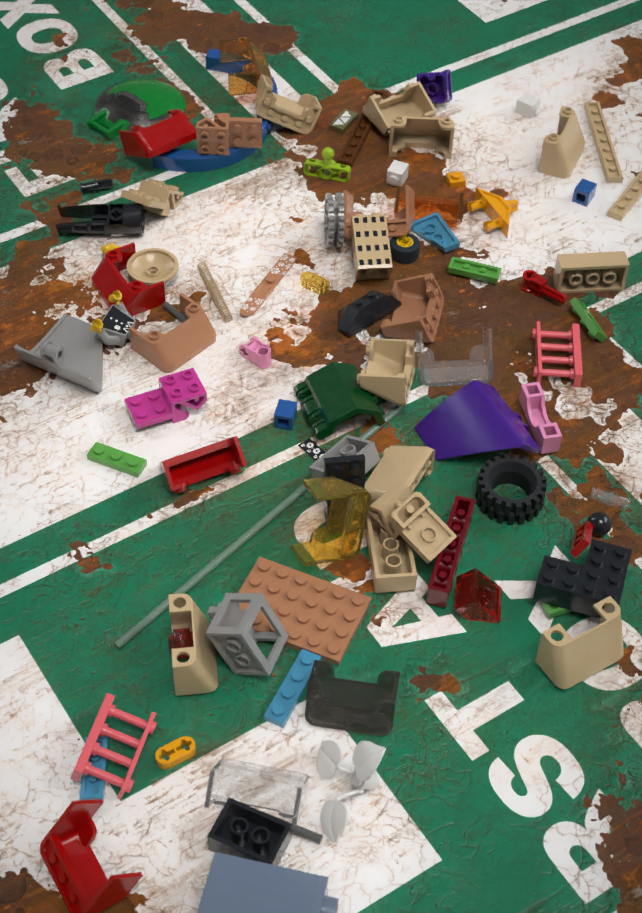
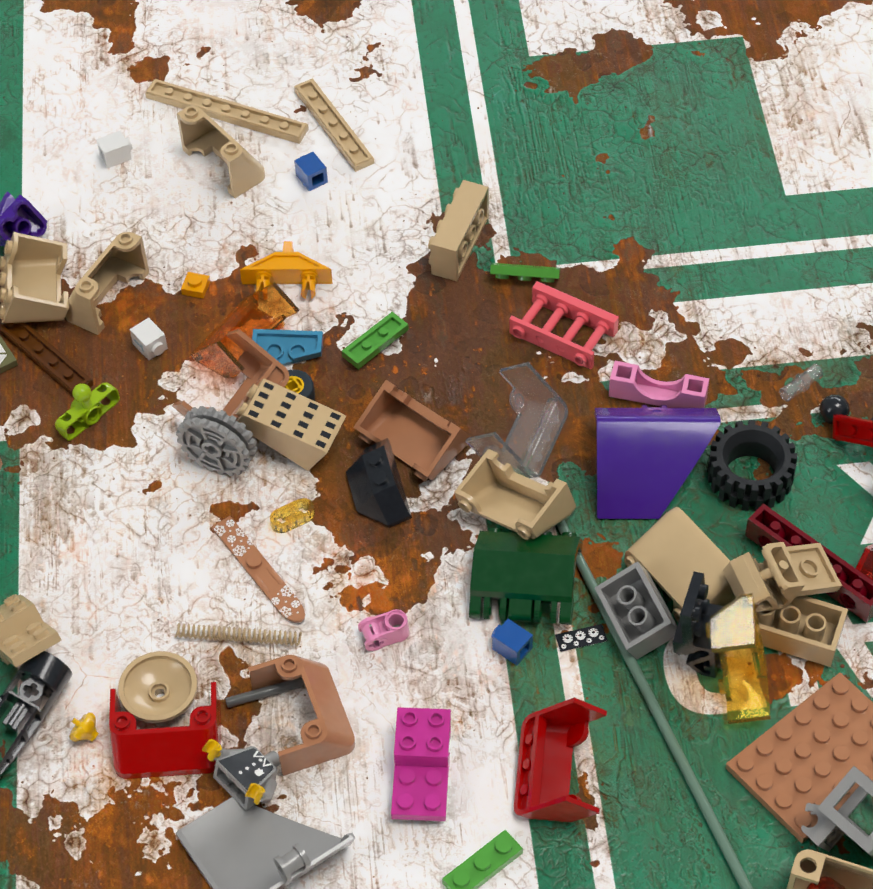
camera: 60 degrees left, 5 degrees up
red connector [521,270,567,304] -> none

